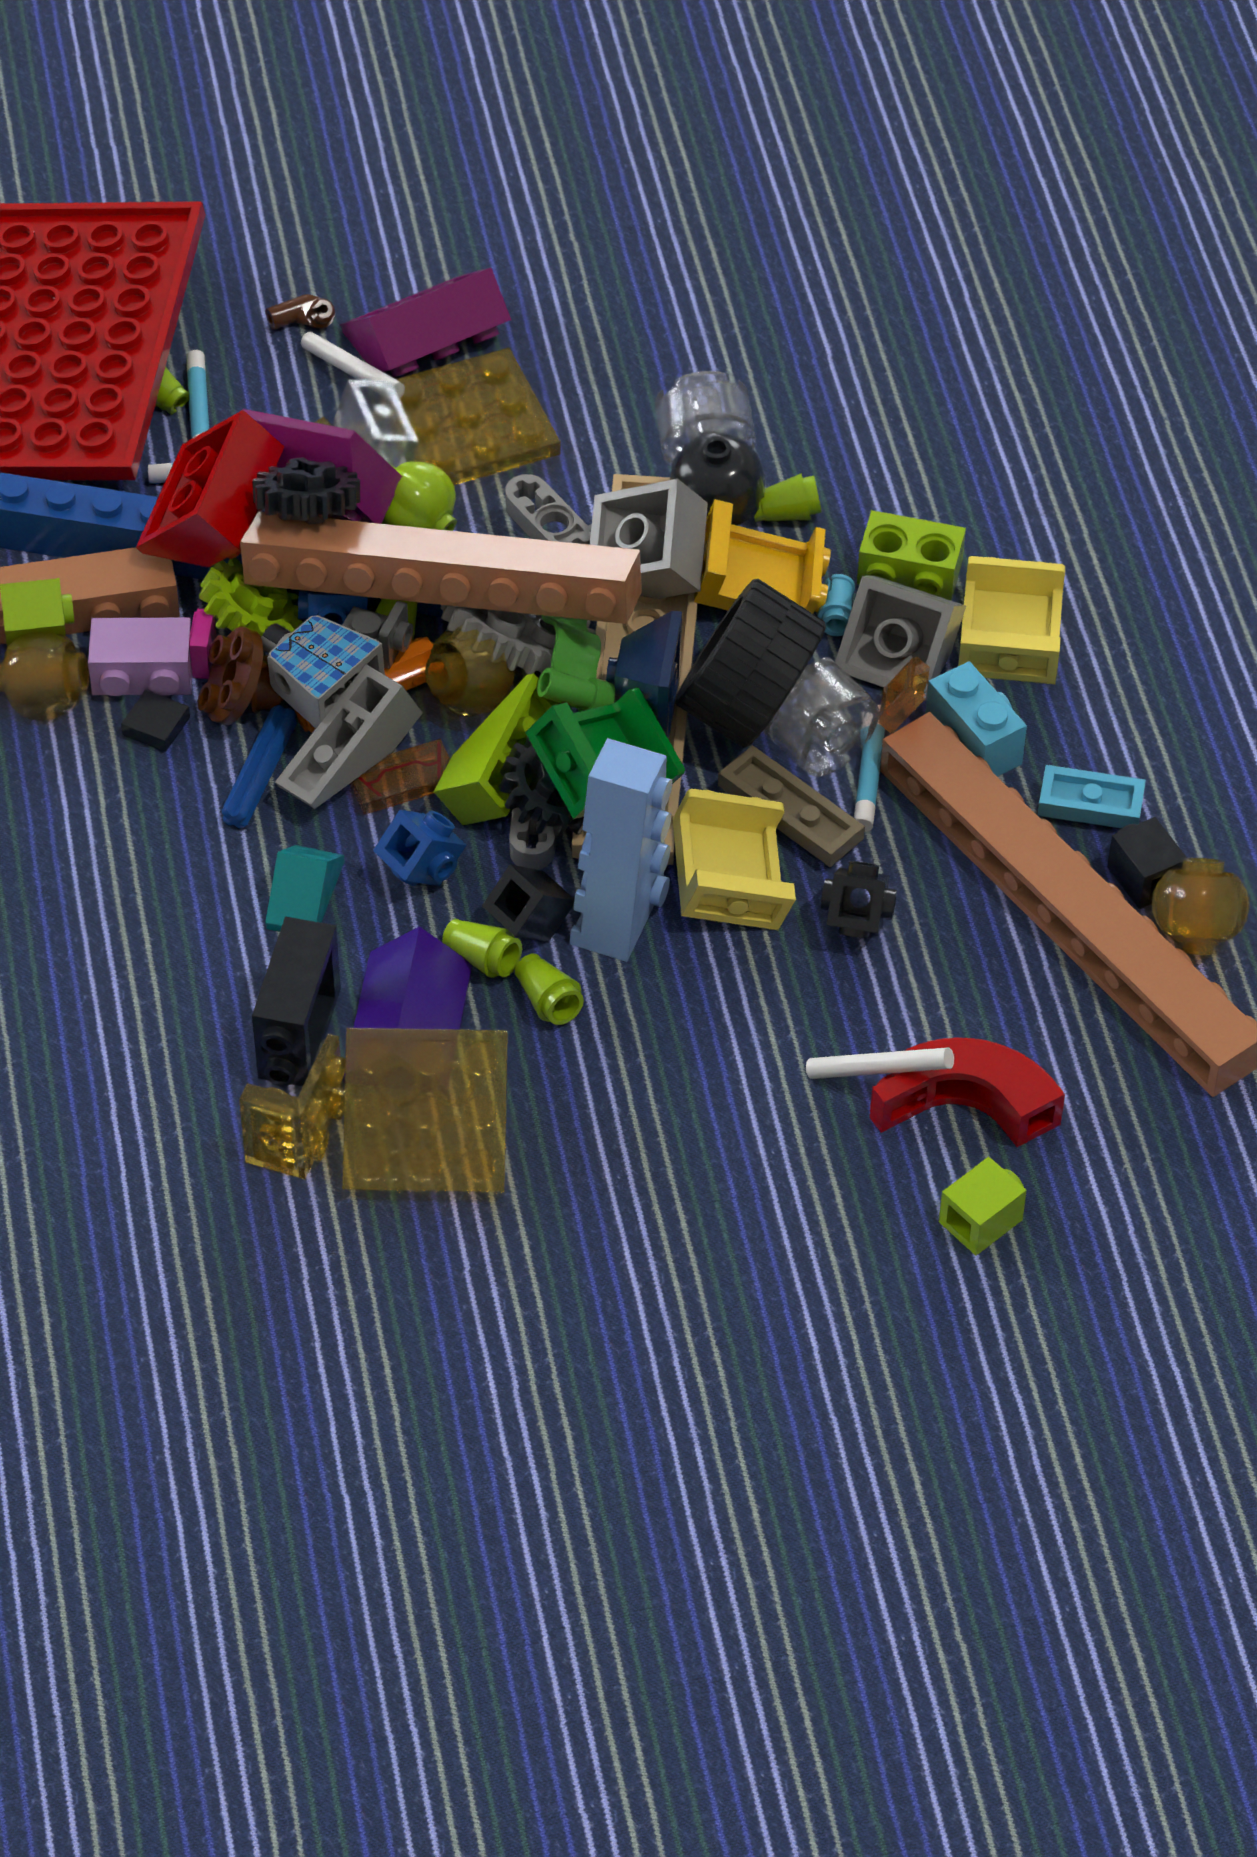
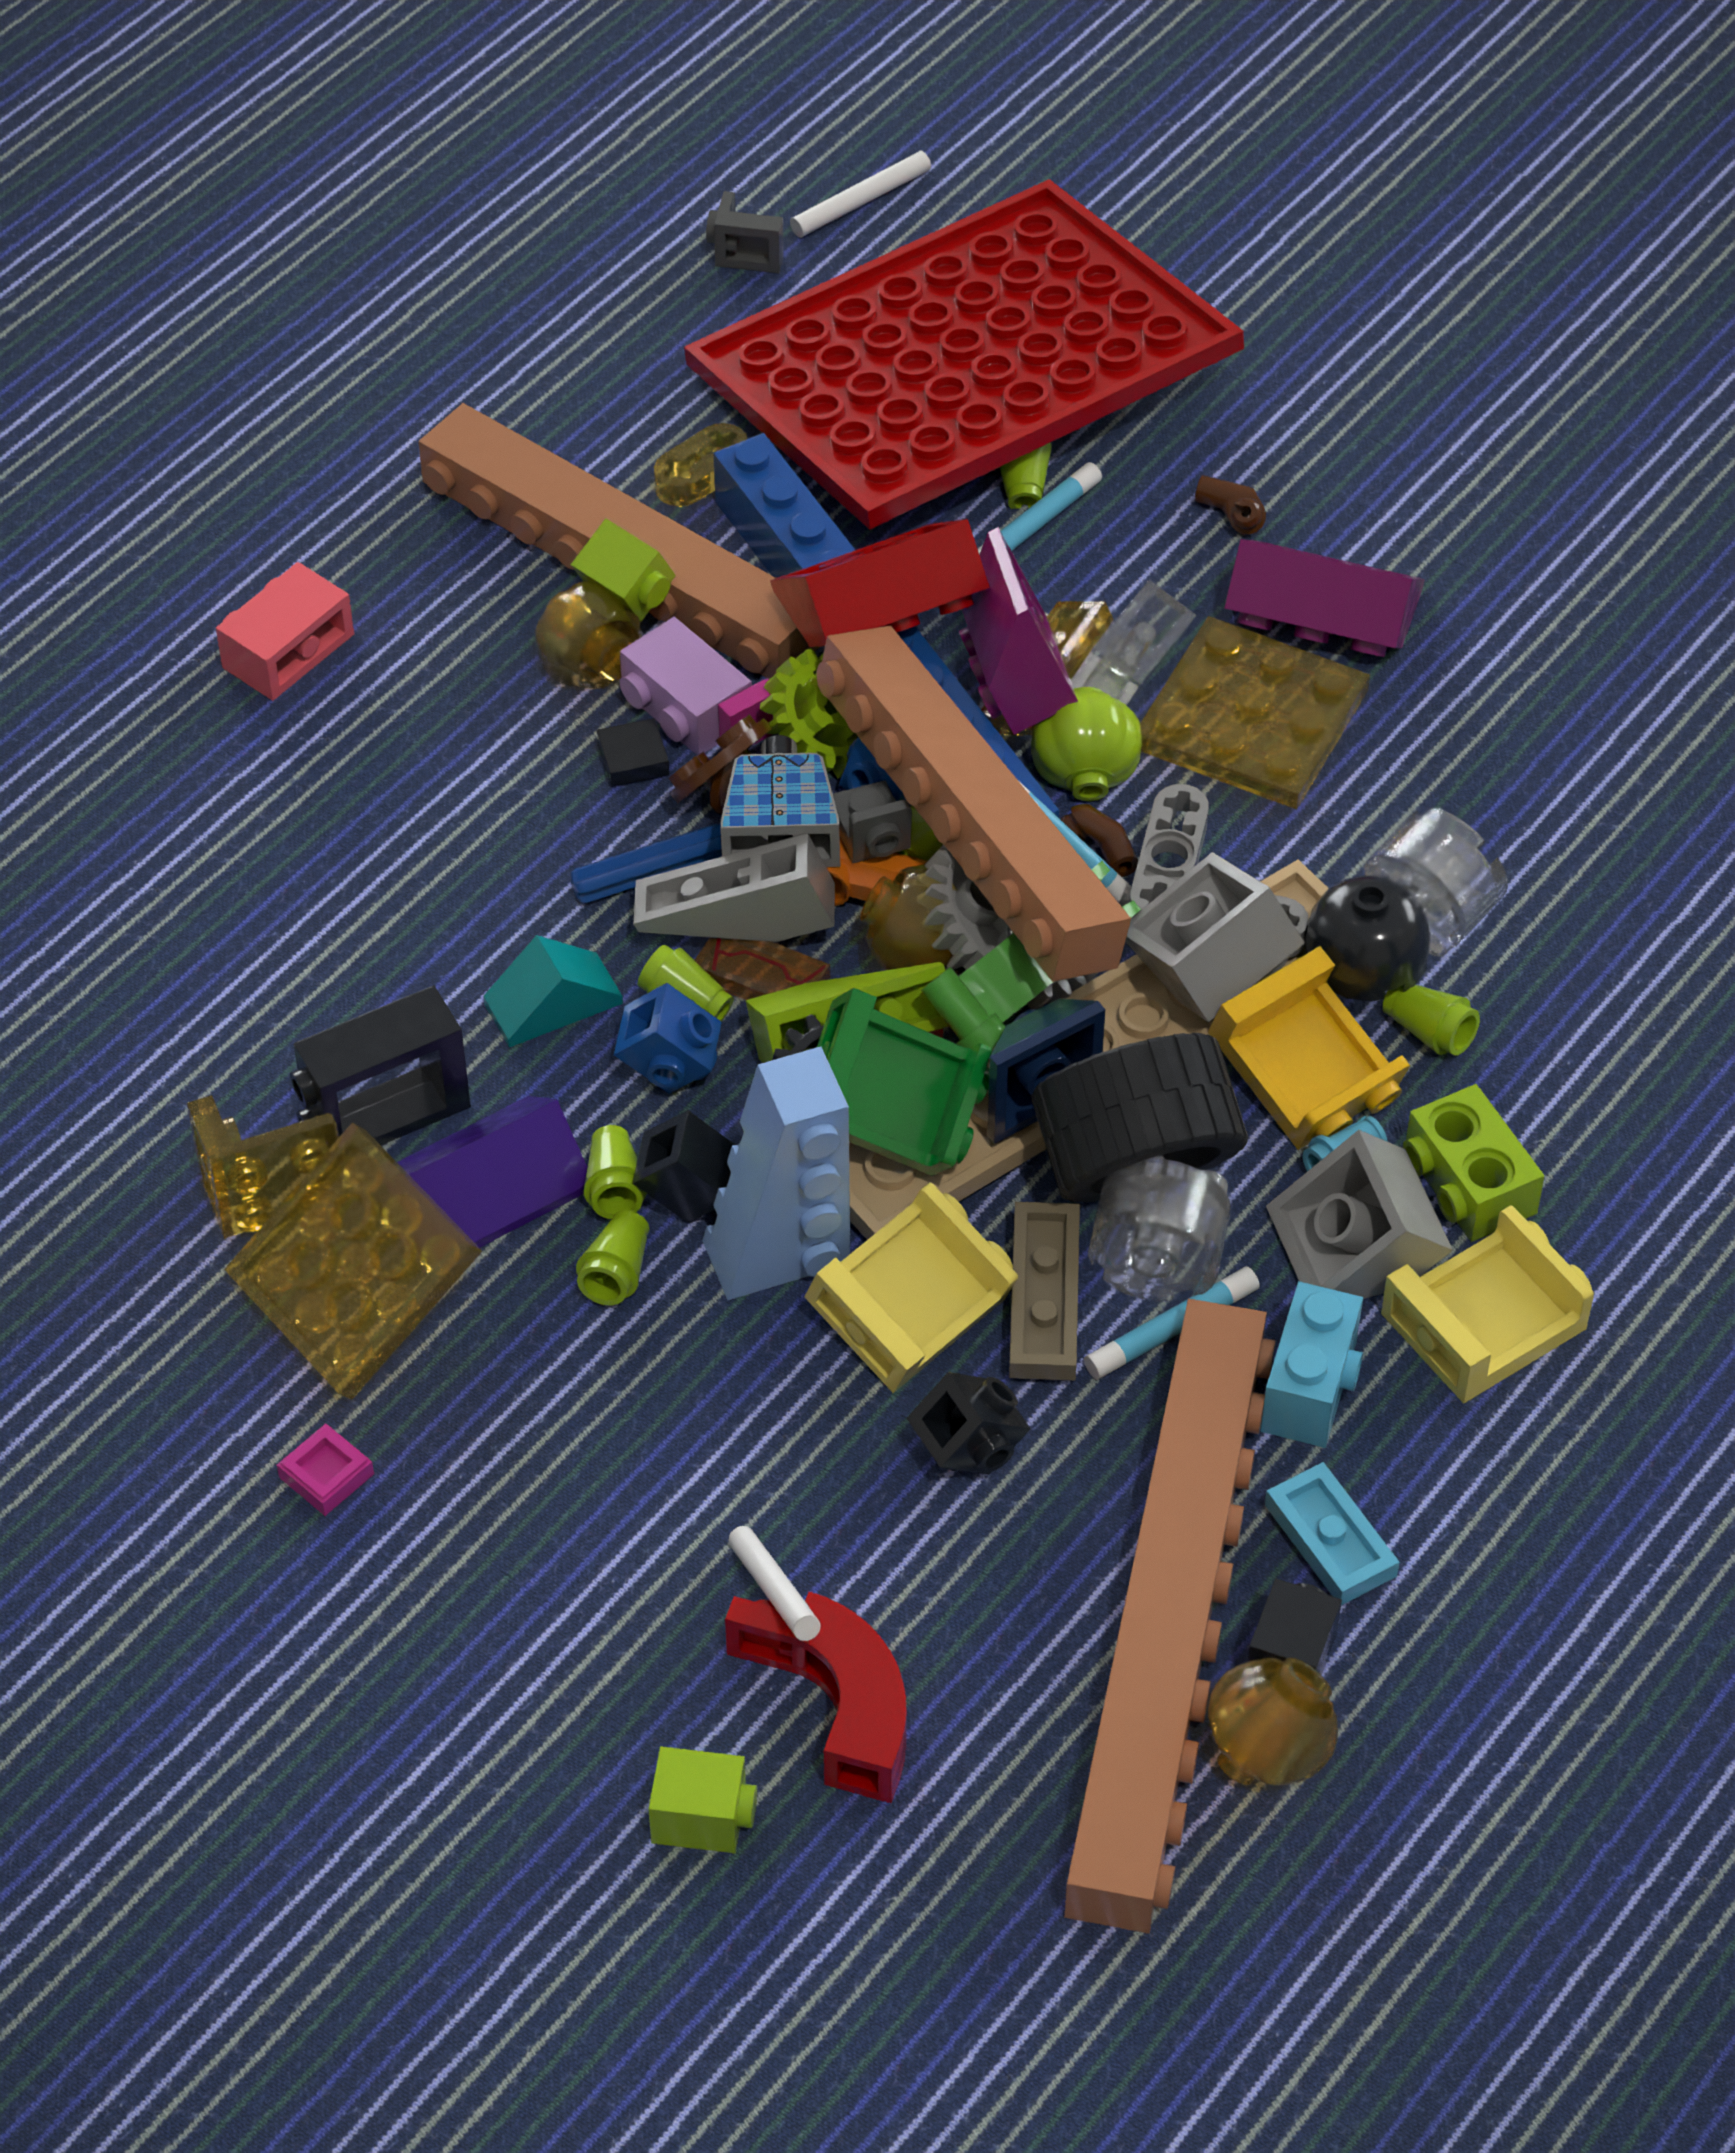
camera: 50 degrees right, 0 degrees up
black gear [253,458,360,524] -> none
white bar [301,332,405,400] -> none
clear orange tile [878,656,930,734] -> none
none -> dark pink tile [277,1424,374,1516]
none -> lime cone [637,945,734,1022]

